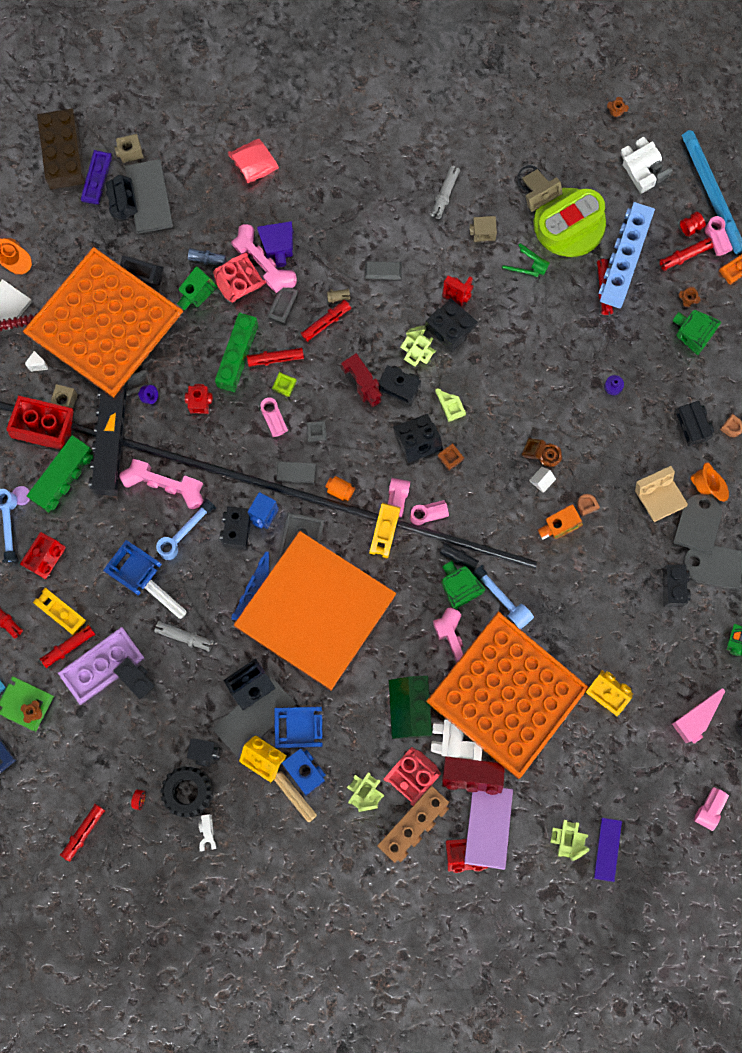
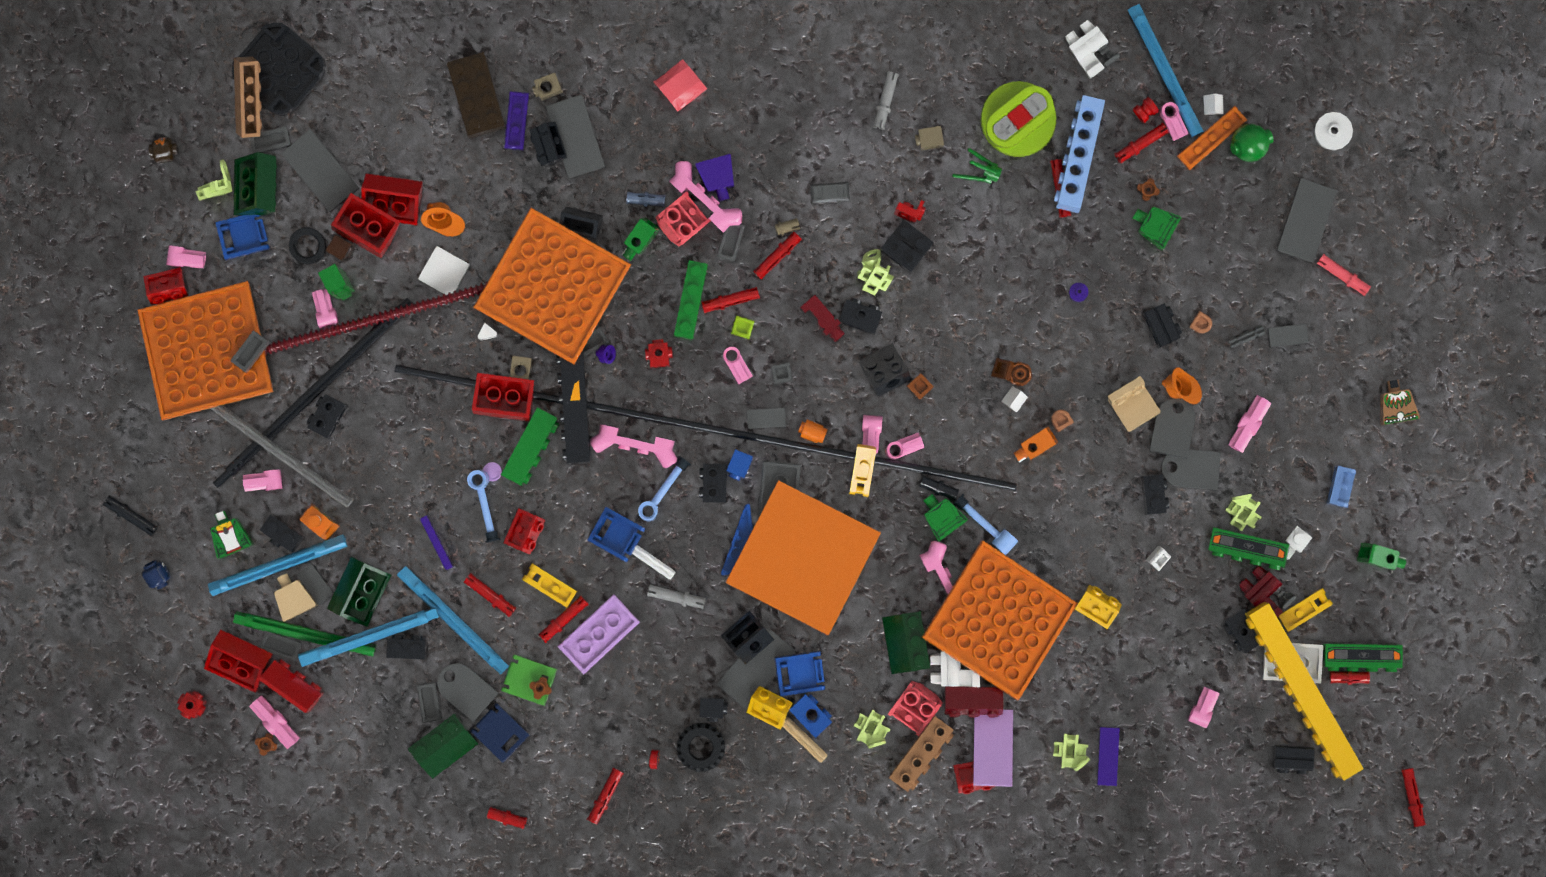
camera: 10 degrees left, 10 degrees up
black brick [113,656,155,699] -> none
white plate [199,815,217,851] -> none
yellowish green tile [435,389,466,422] -> none
dark tan piece [517,165,563,212] -> none
bright pink slope [672,688,725,744] -> none
none -> white slope [1146,546,1171,571]

